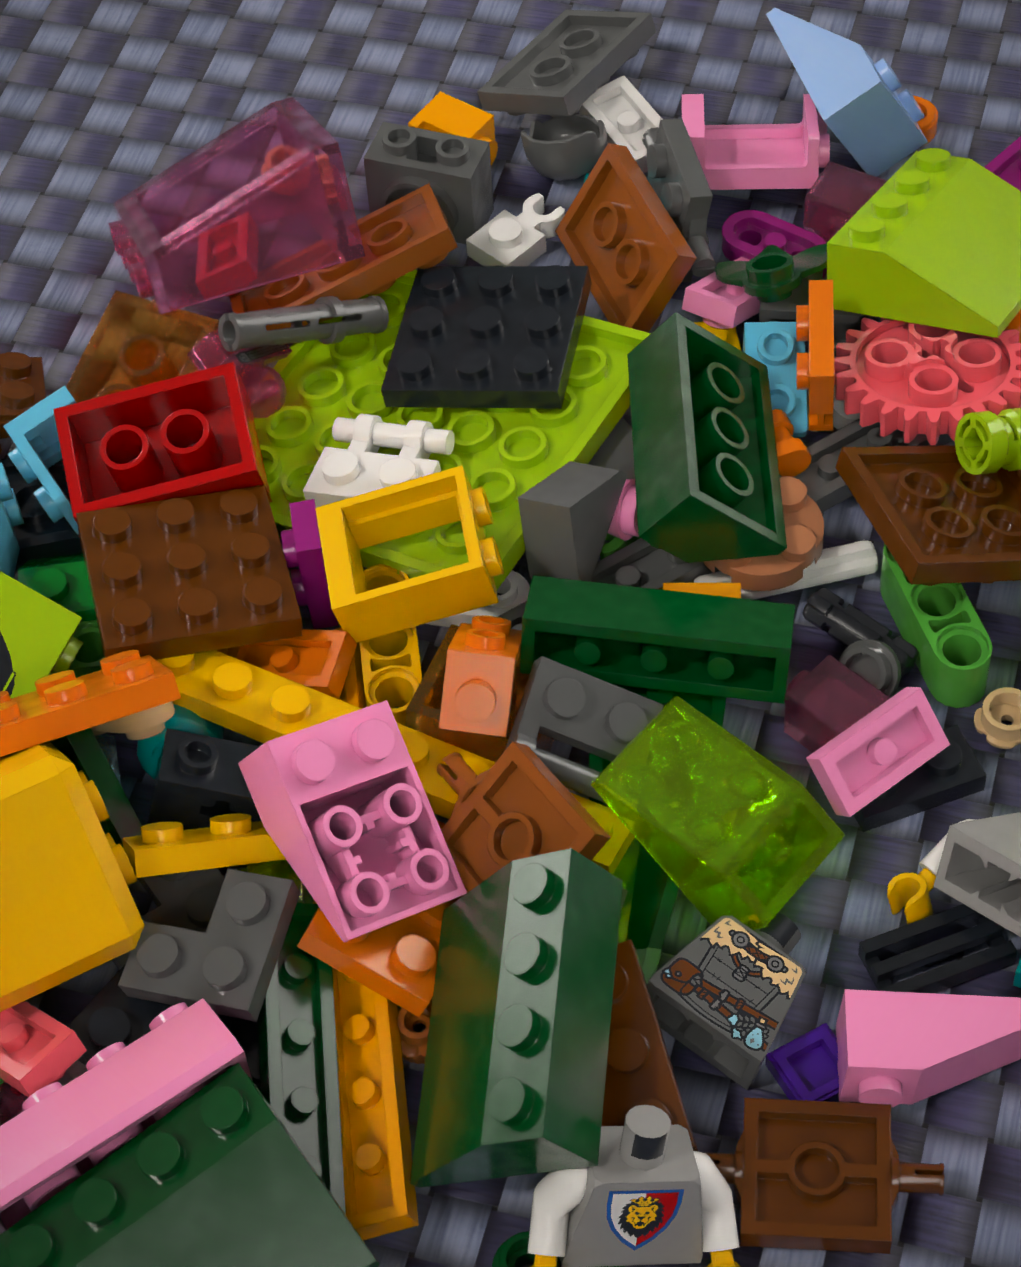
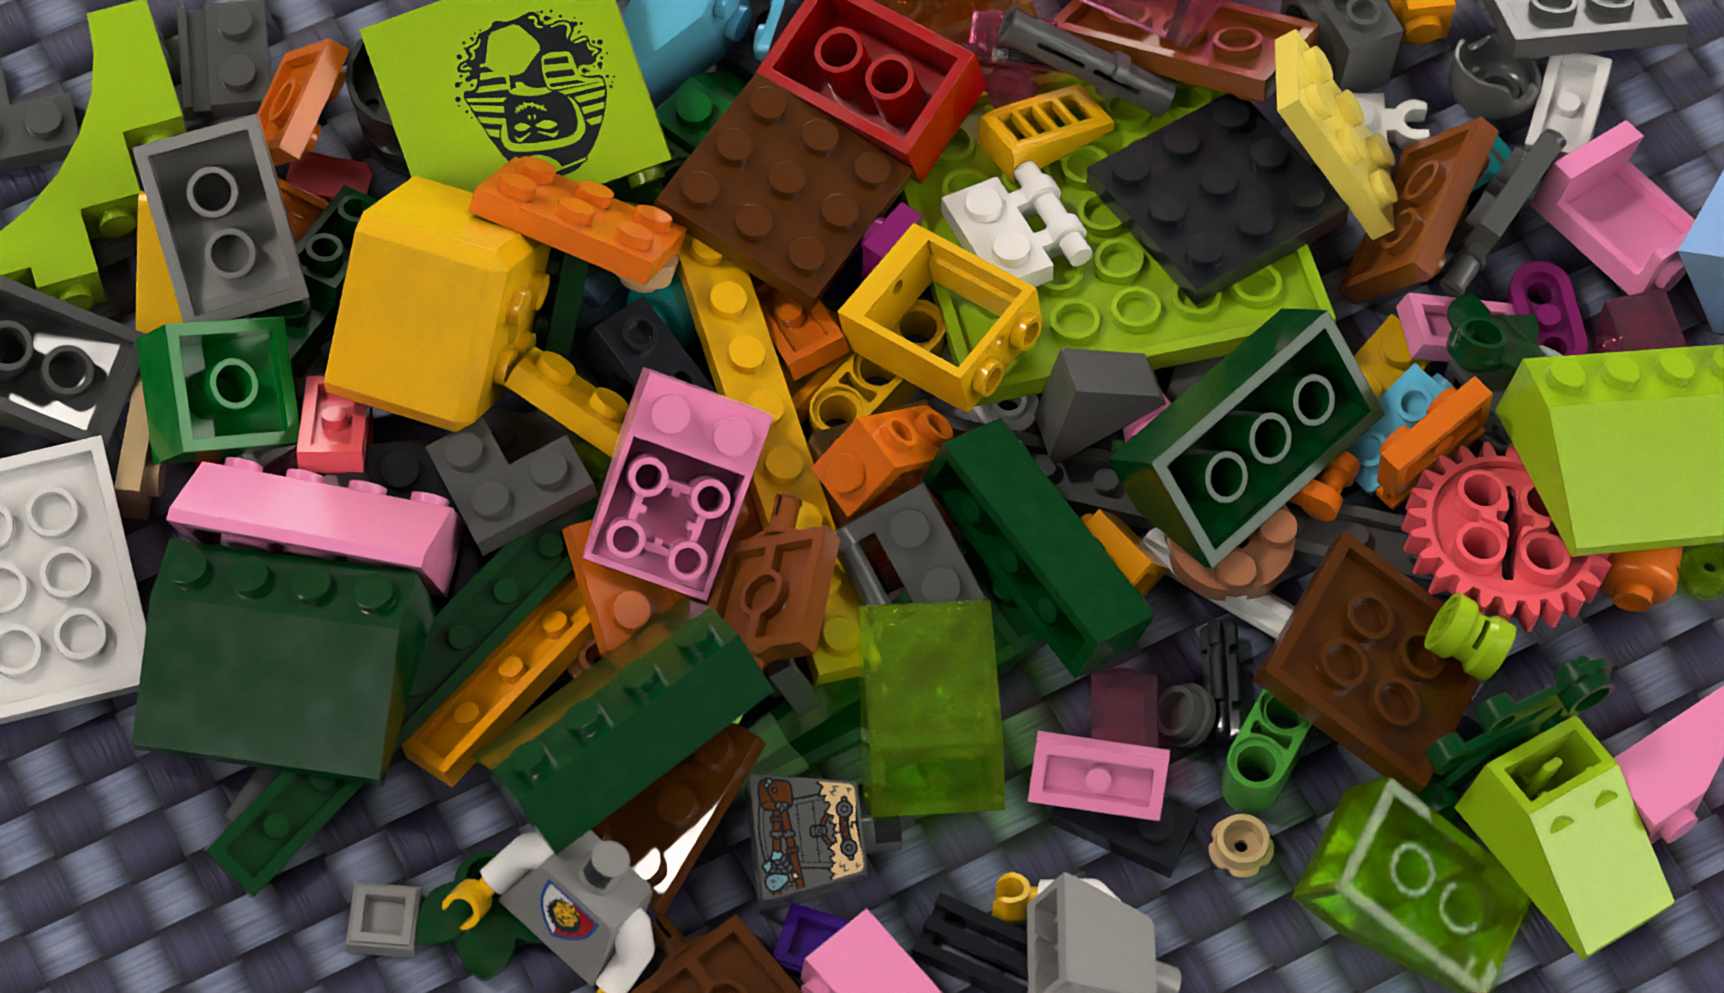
camera: 40 degrees right, 10 degrees up
none -> yellow slope [978,83,1115,183]
none -> light yellow plate [1275,29,1398,240]

